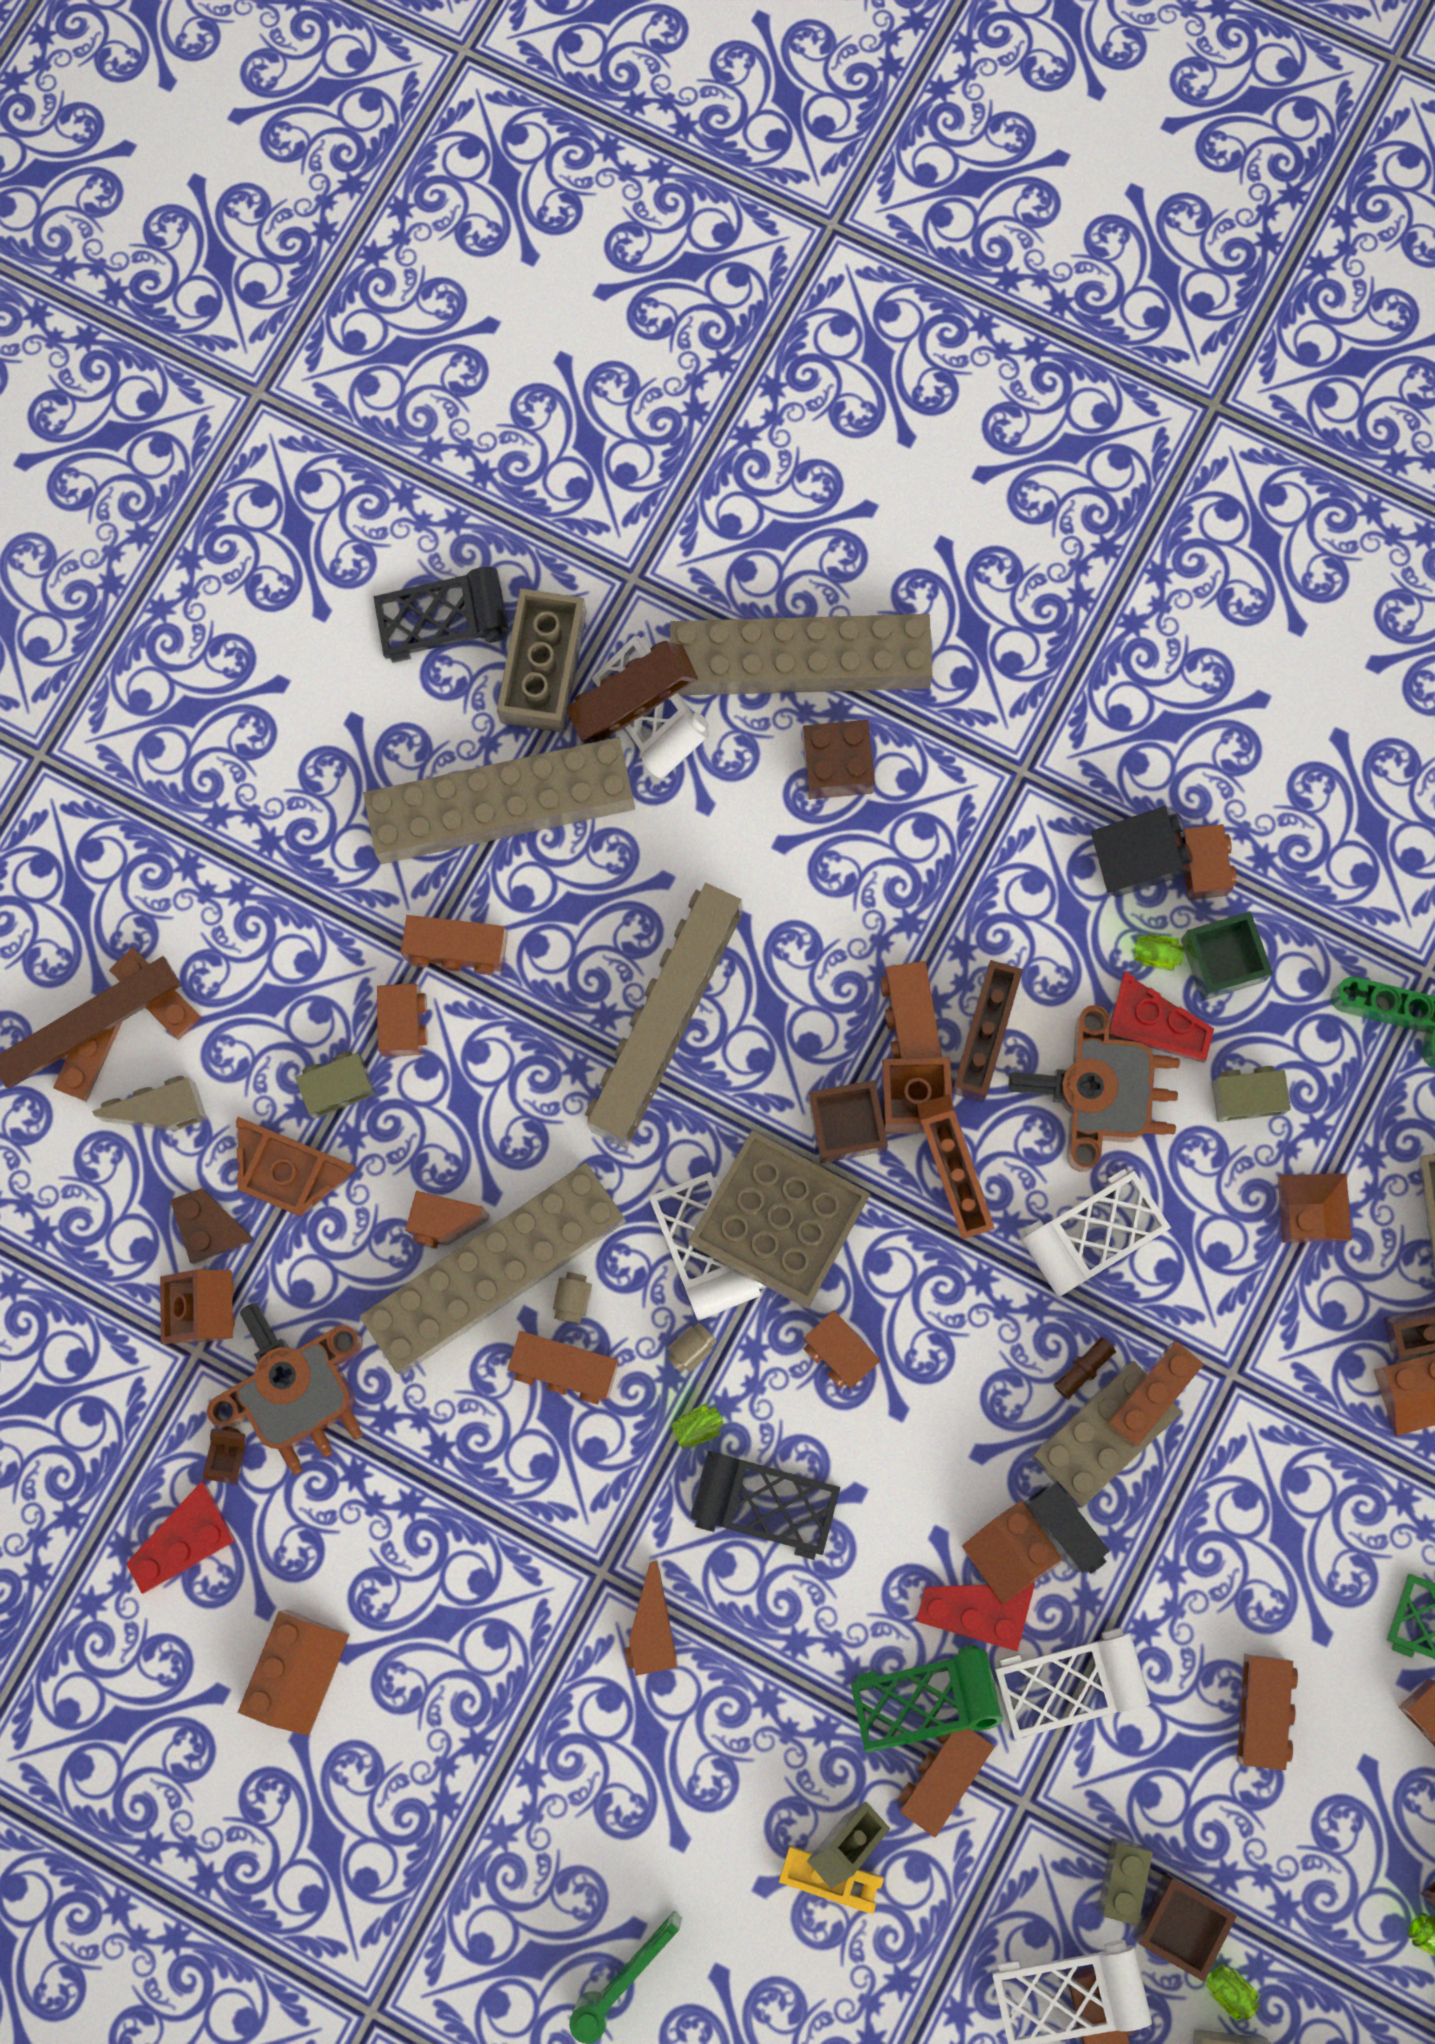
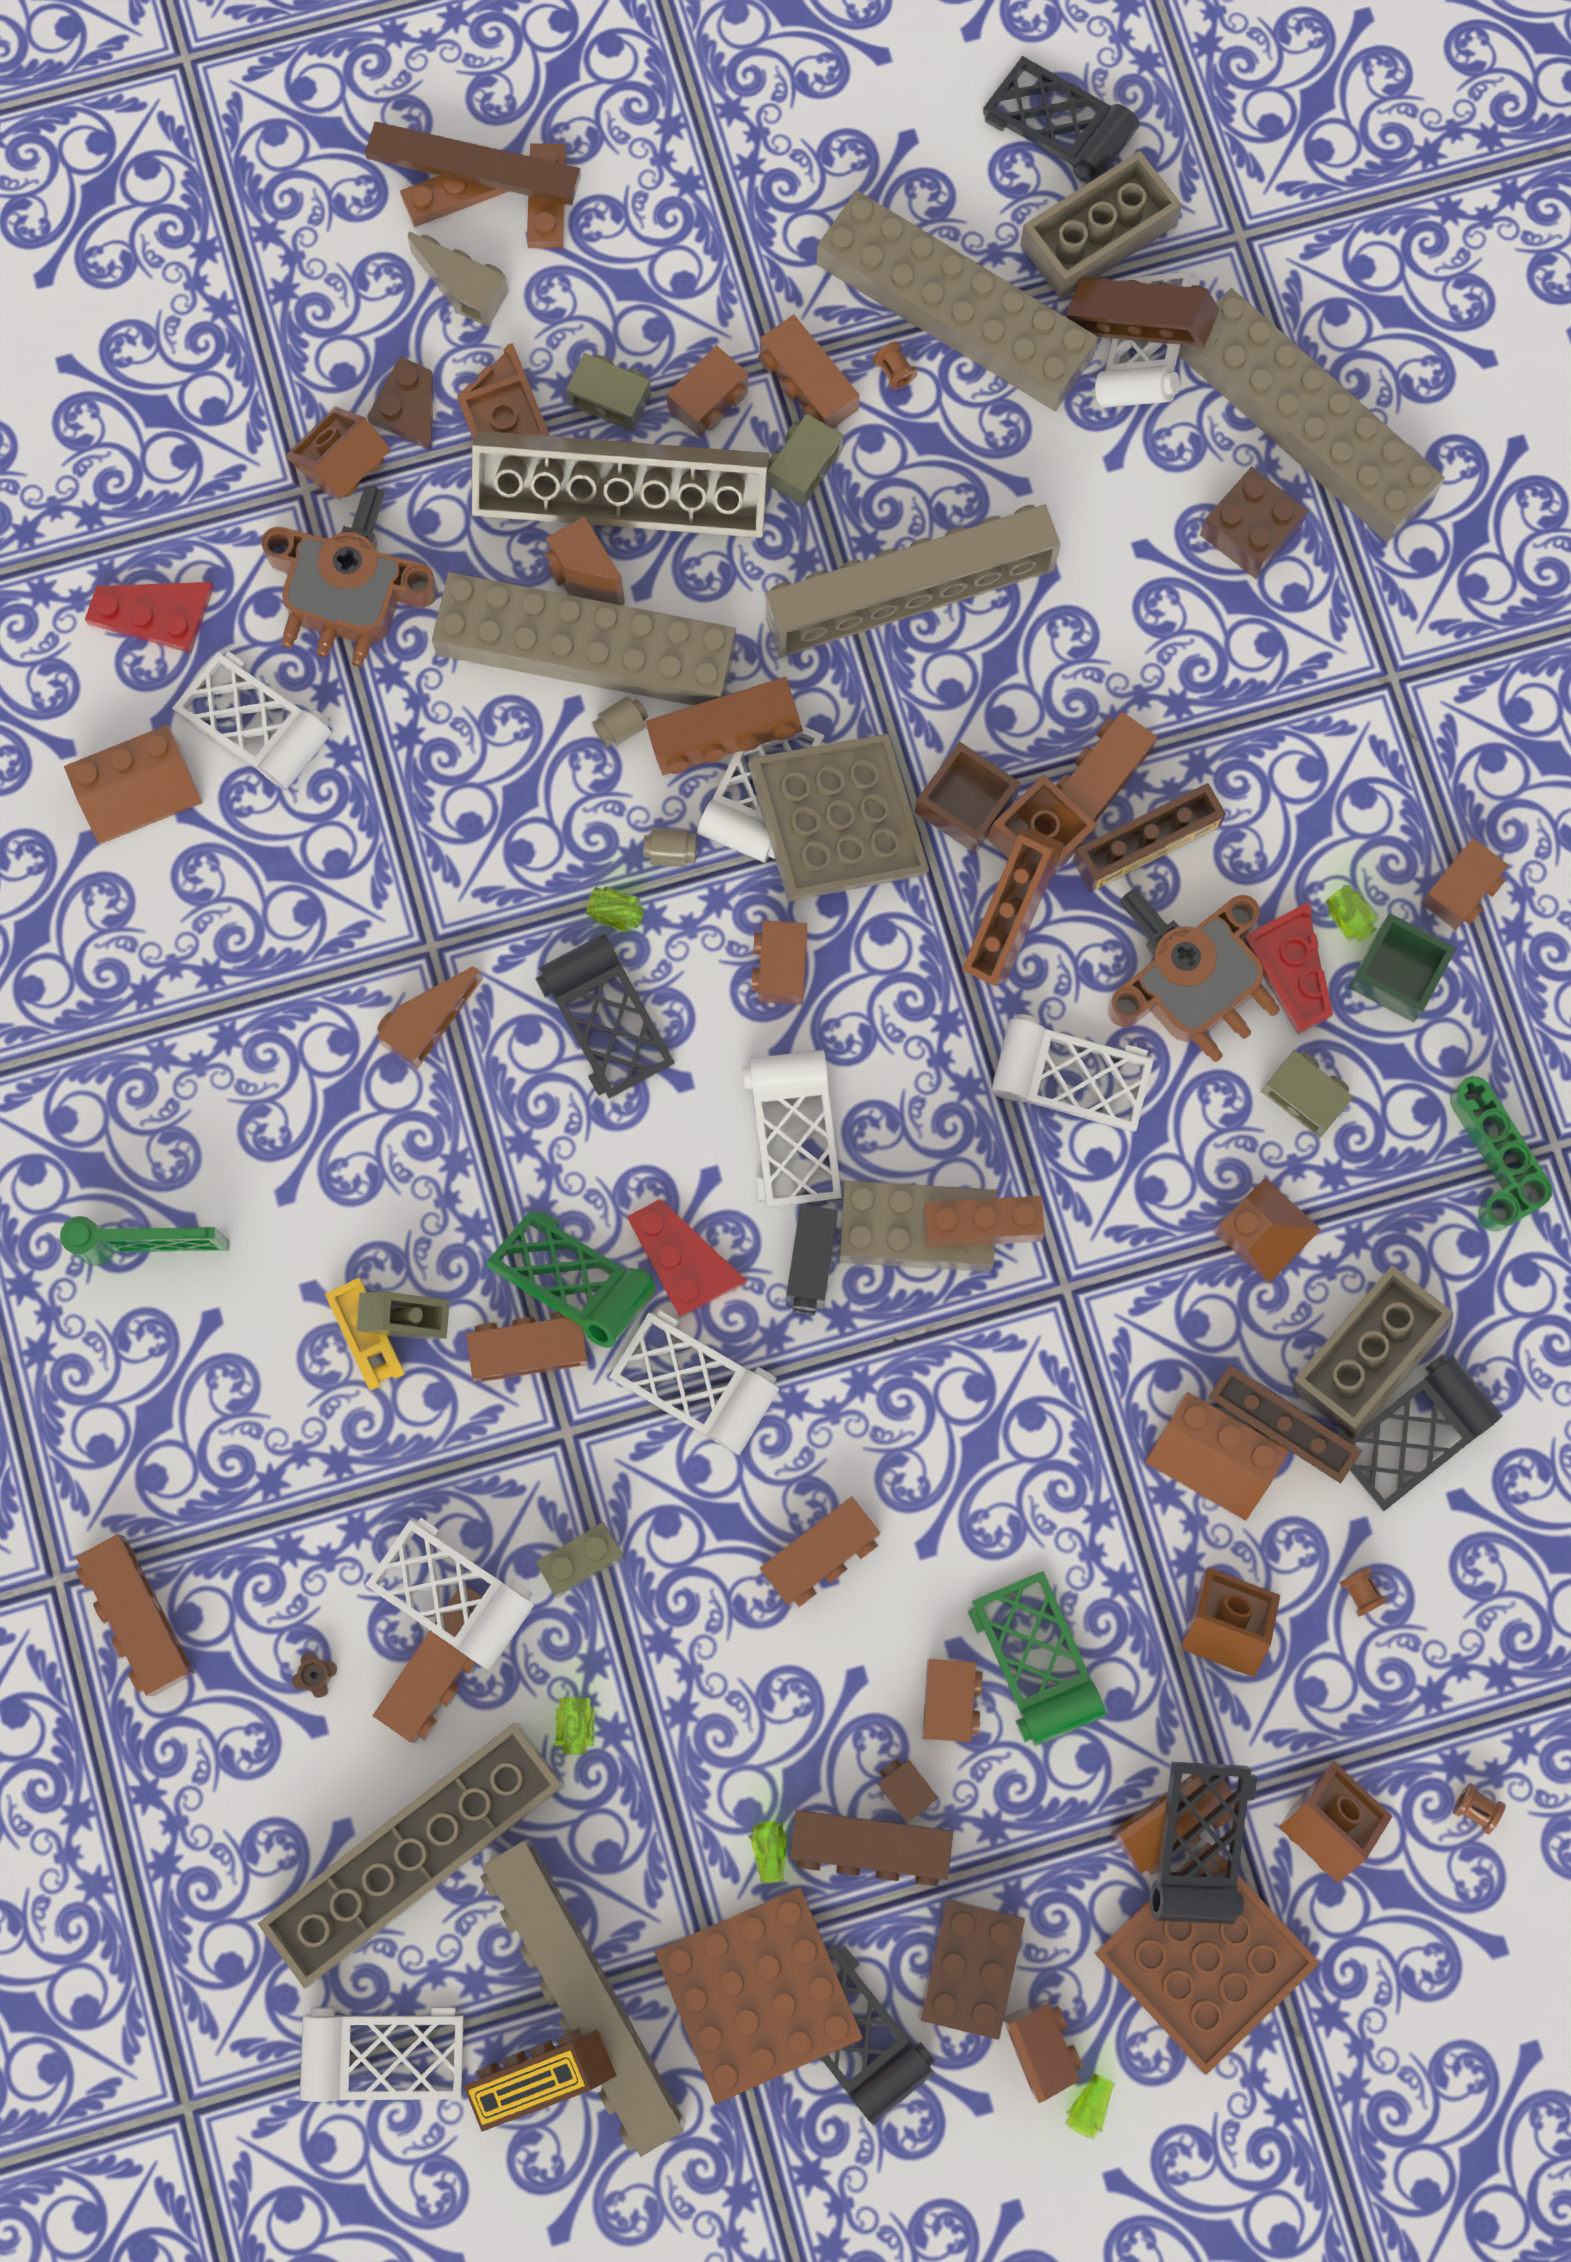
camera: 40 degrees right, 0 degrees up
reddish brown bracket [203,1427,247,1485] -> none
dark orange brick [507,1330,619,1405] -> none
dark orange slope [961,1500,1063,1605] -> none
reddish brown pin [1053,1337,1116,1400] -> none
black brick [1091,806,1193,897] -> none
reddish brown piece [1133,1872,1237,1982] -> none
none -> white piece [172,651,332,790]
none -> dark tan brick [472,431,769,538]
none -> dark orange brick [645,676,803,775]
none -> white piece [742,1050,842,1208]
none -> olive brick [768,413,843,507]
none -> dark orange bush [872,341,918,391]

